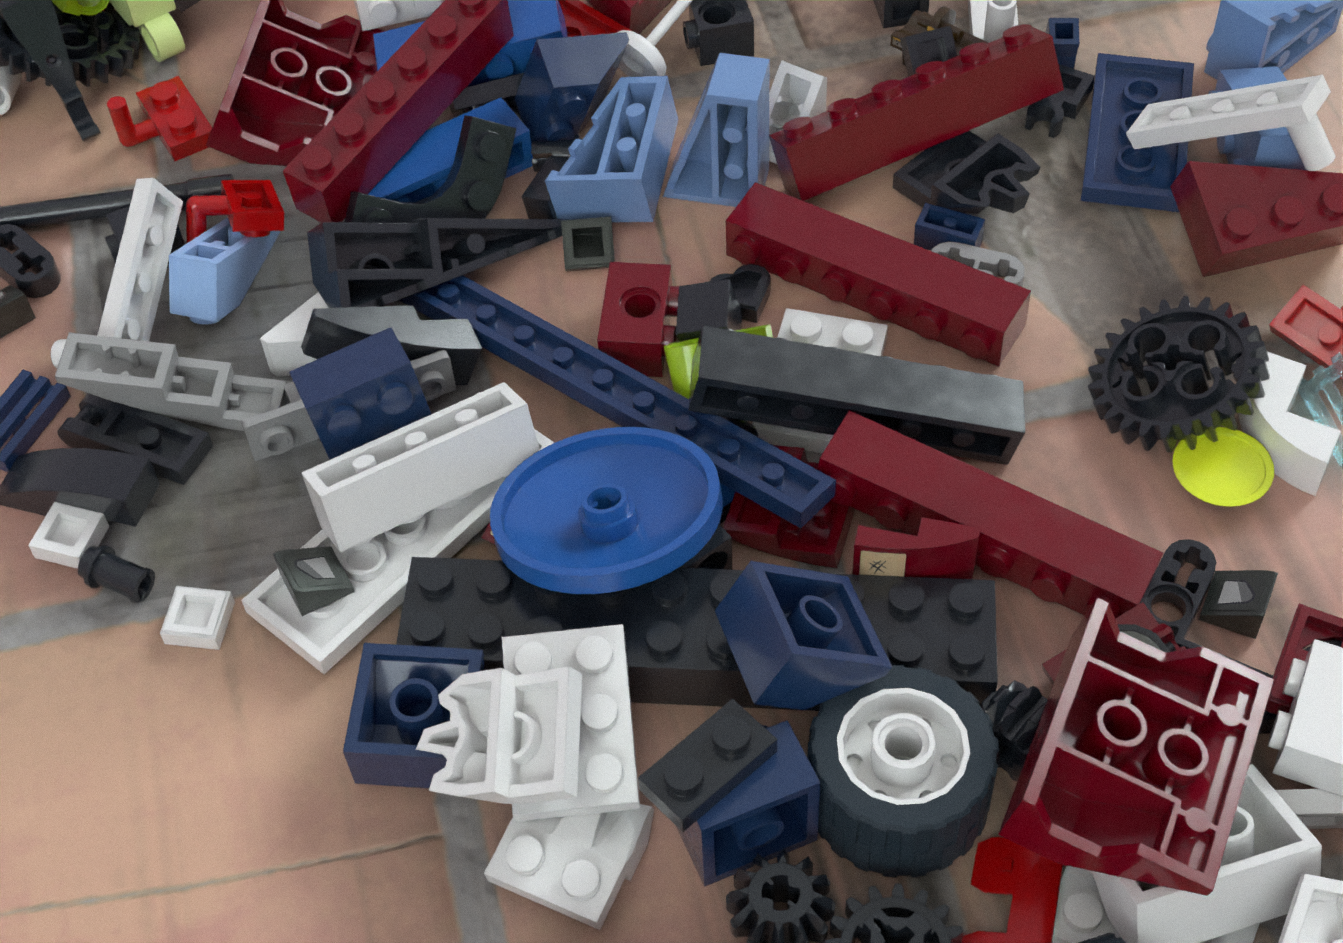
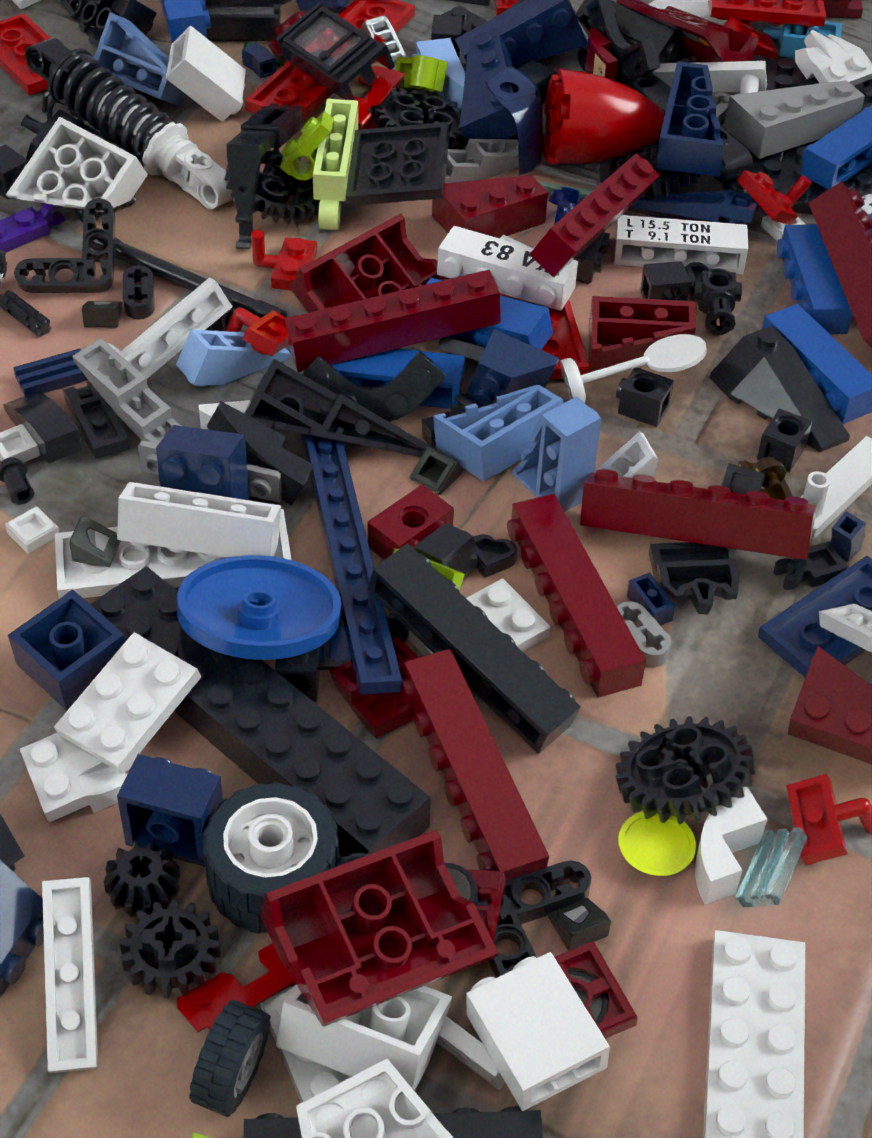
camera: 35 degrees right, 5 degrees down
white plate [416,667,582,804] -> none
black plate [638,699,777,832] -> none
dark blue slope [715,561,892,710] -> none
dark red slope [852,517,980,579] -> none

